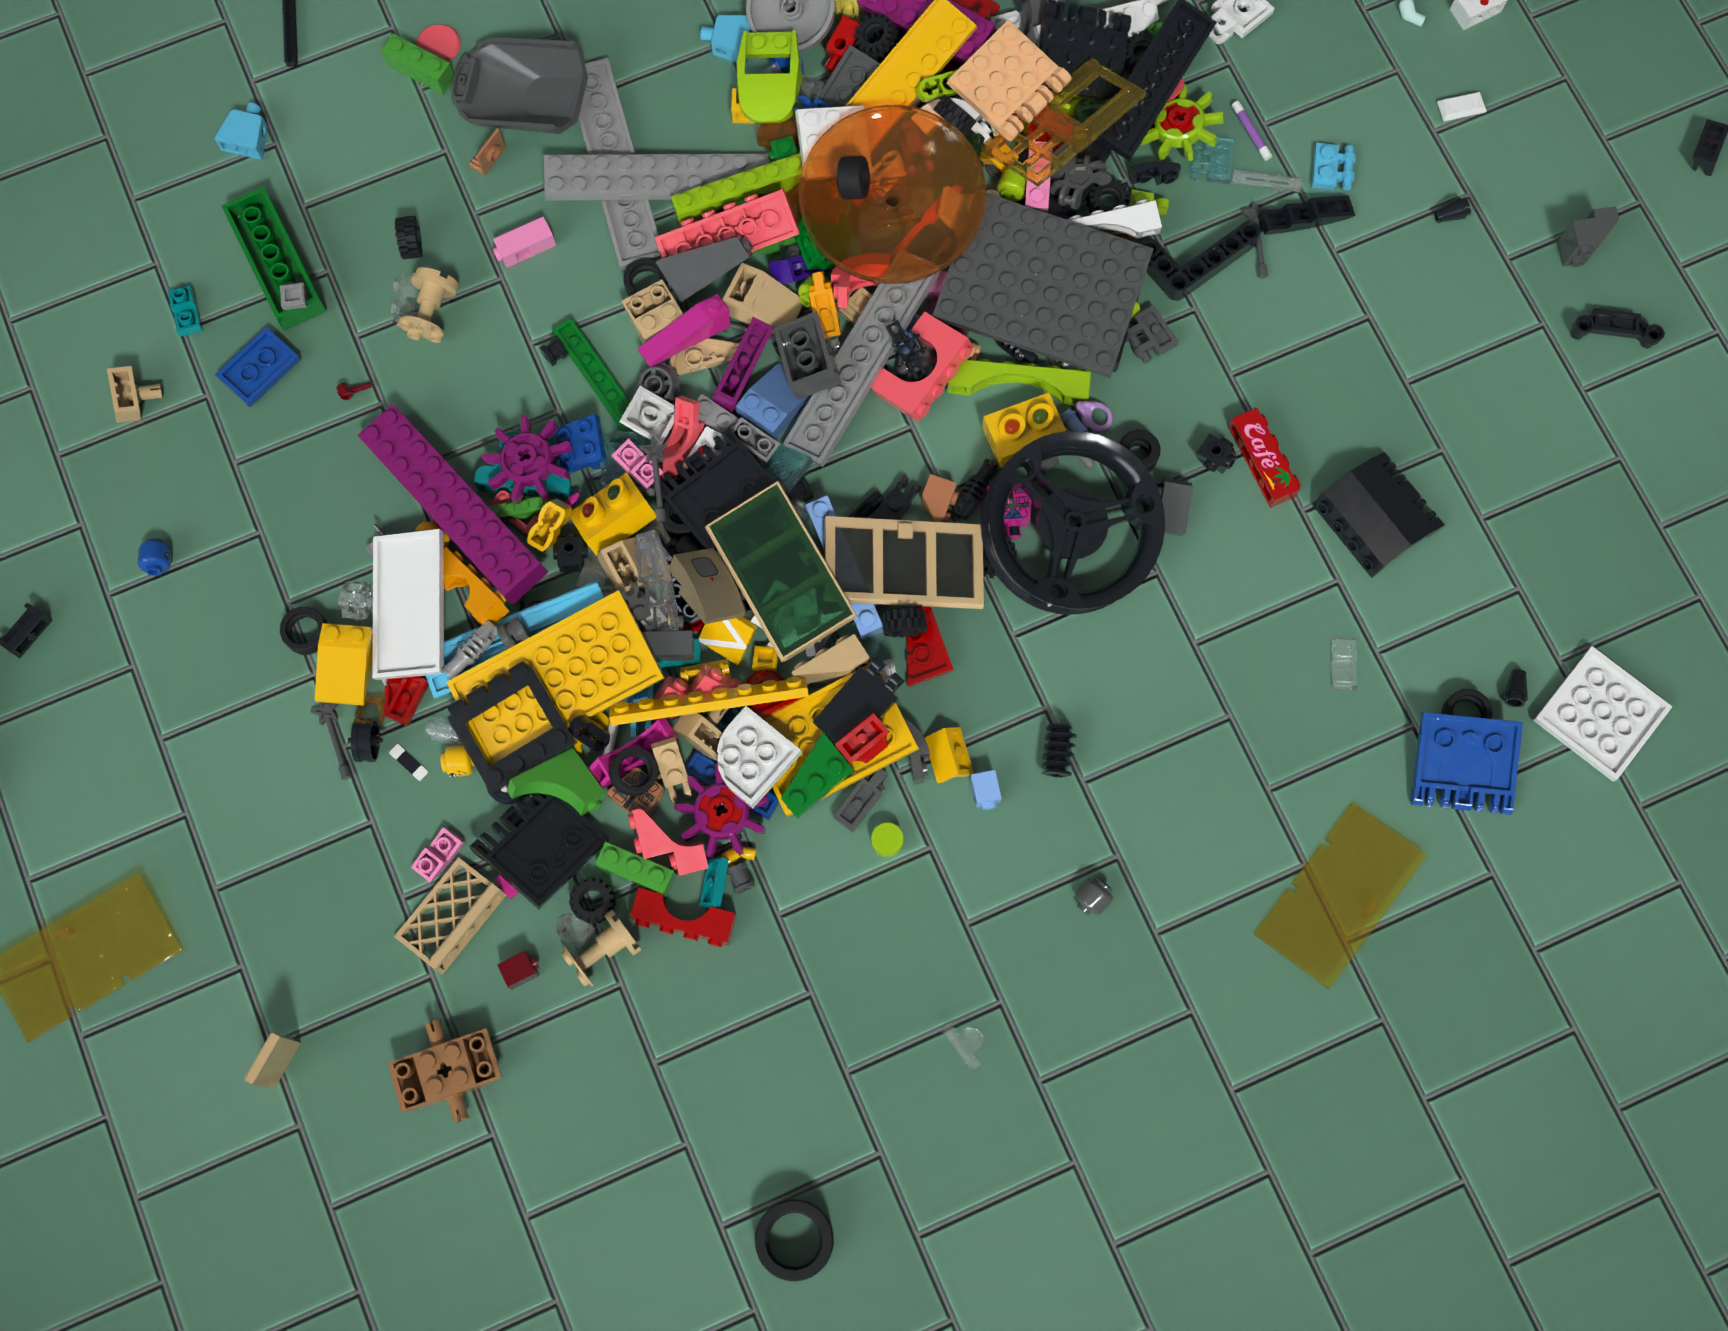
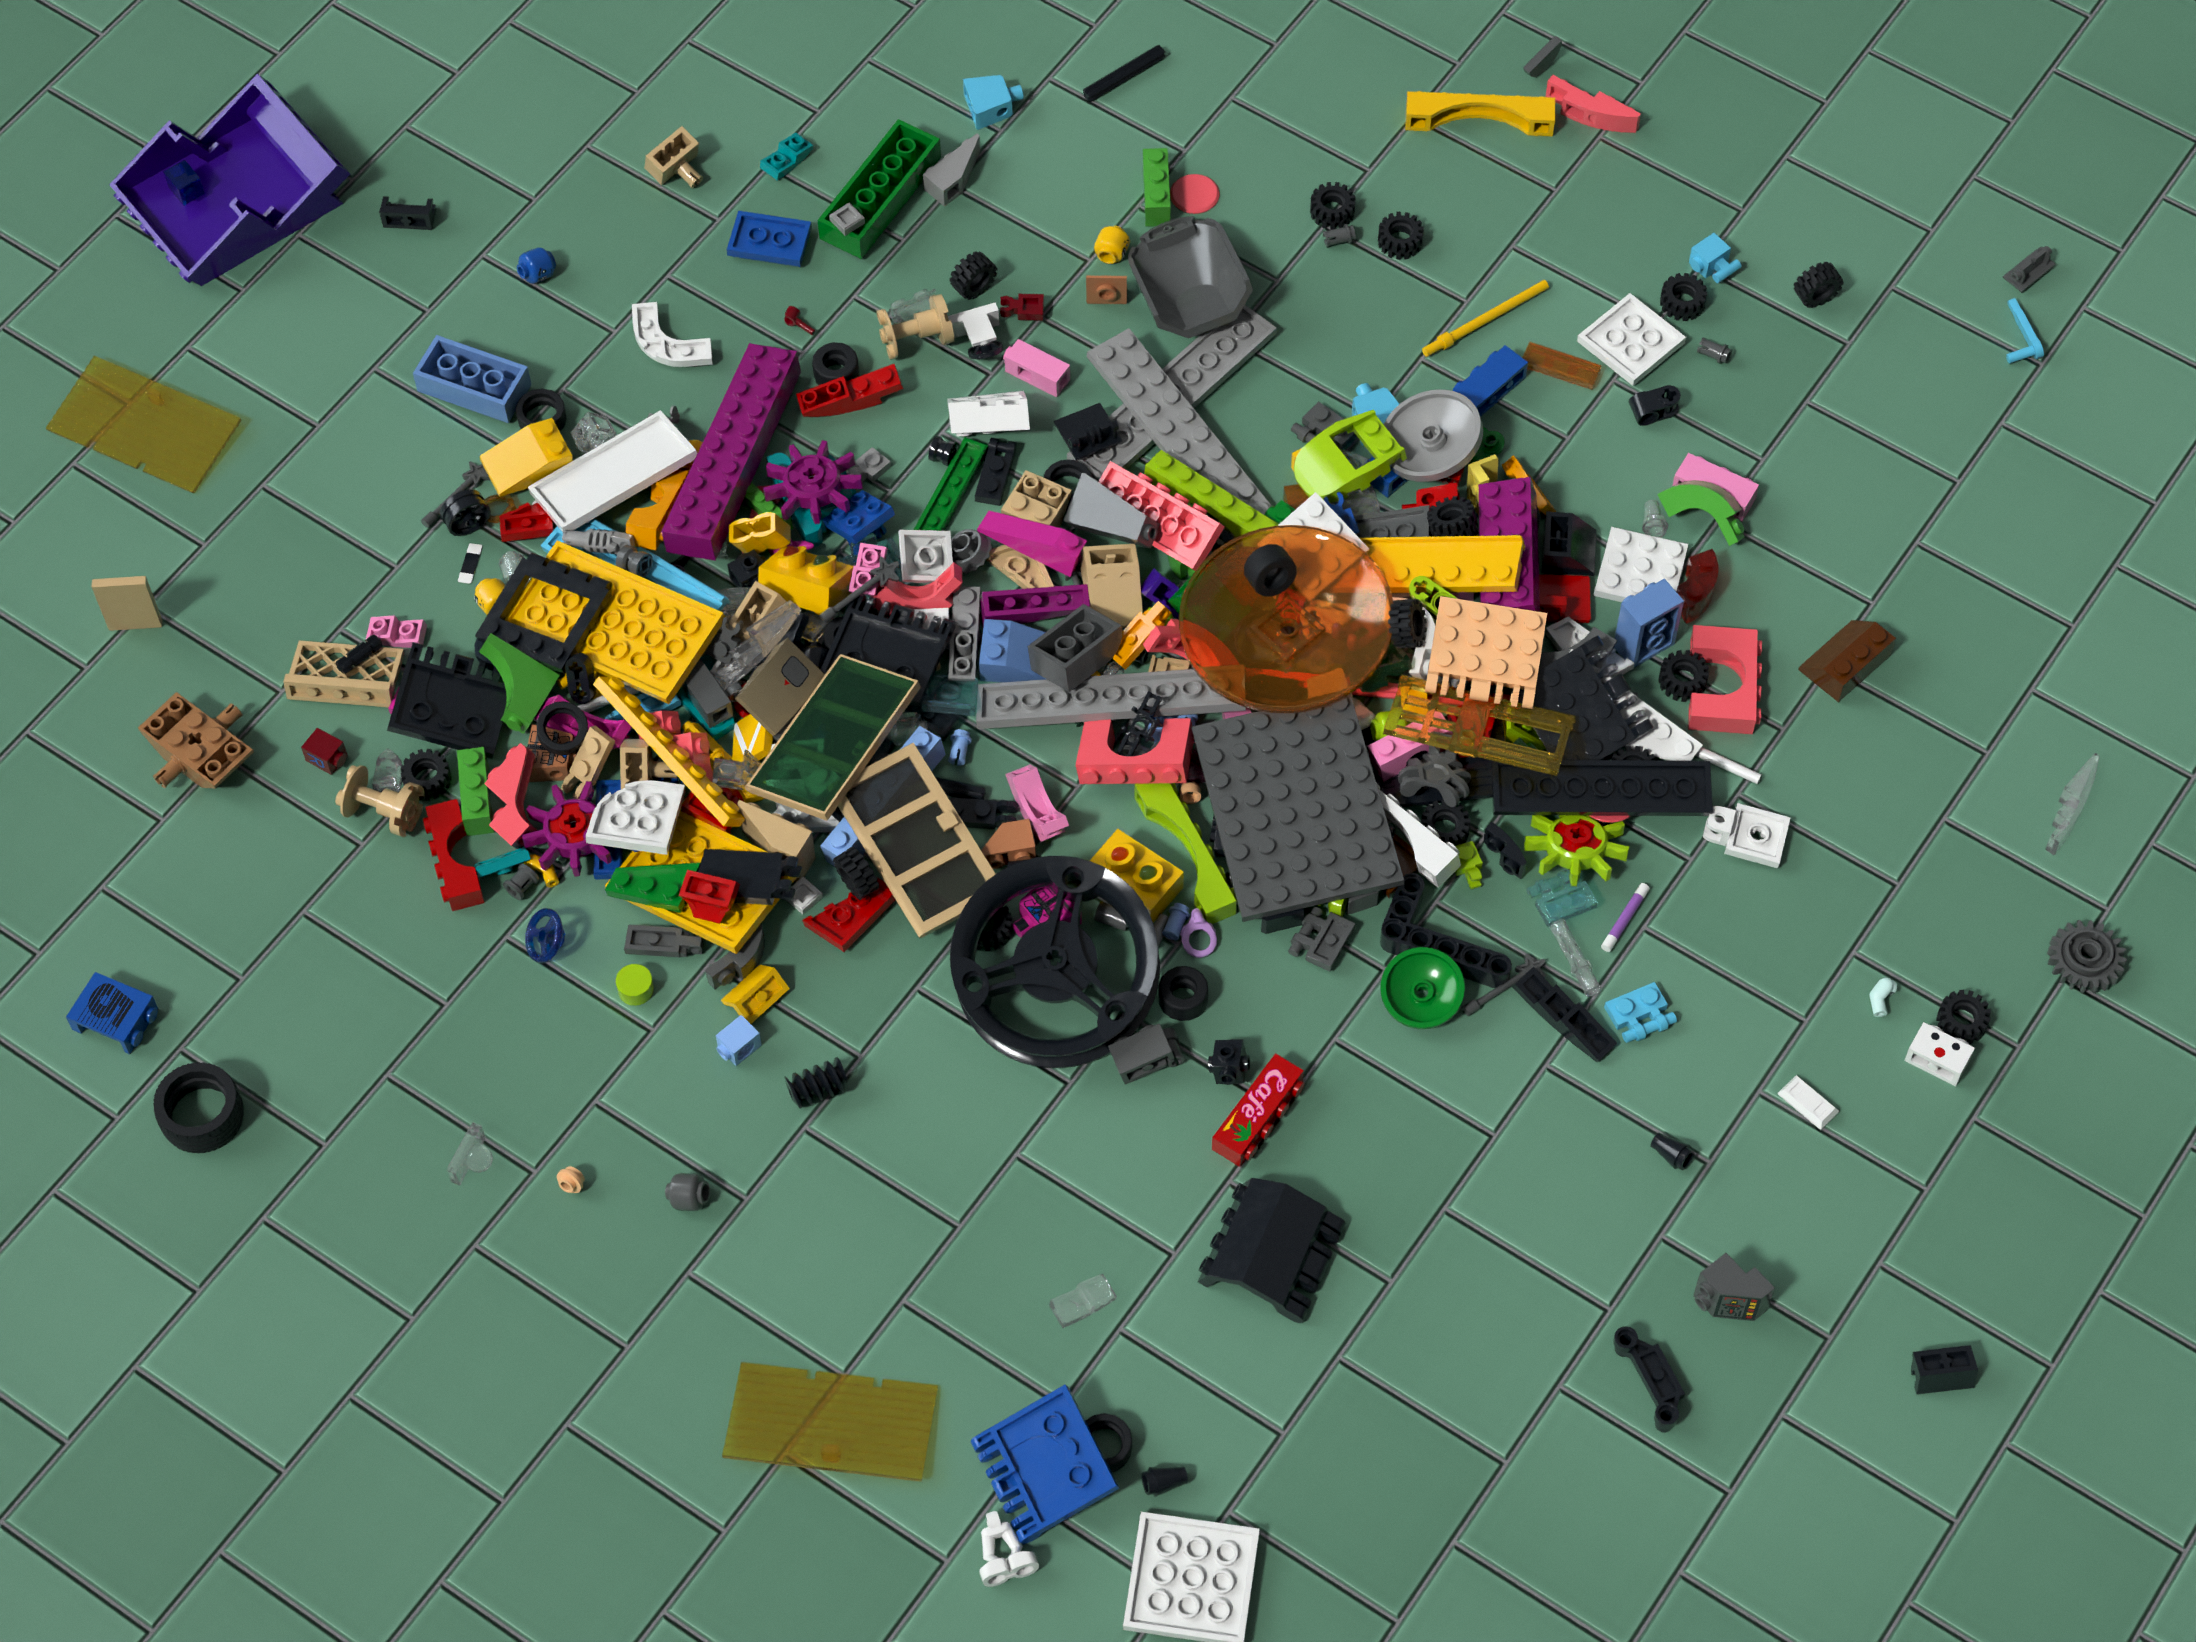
camera: 60 degrees right, 15 degrees down
none -> blue panel [66,972,158,1054]
none -> black axle [336,635,382,674]
none -> medium blue brick [413,335,532,423]
none -> clear blue piece [525,908,565,963]
none -> light nougat plate [557,1166,585,1193]
none -> white plate [632,302,713,367]
none -> clear slope [712,750,767,791]
none -> red slope [796,364,903,417]
none -> black tyre [812,342,859,385]
none -> light grey plate [847,447,891,482]
none -> light grey slope [923,134,980,207]
none -> white wedge [947,391,1030,436]
none -> white piece [948,303,1004,359]
none -> light blue pin [948,729,972,766]
none -> black plate [975,437,1017,506]
none -> white piece [979,1511,1039,1587]
none -> dark red plate [1000,294,1044,321]
none -> bright pink arch [1005,764,1069,842]
none -> black hinge [1054,403,1123,460]
none -> yellow head [1094,226,1130,264]
none -> dark grey plate [1291,401,1357,451]
none -> green dish [1380,947,1465,1029]

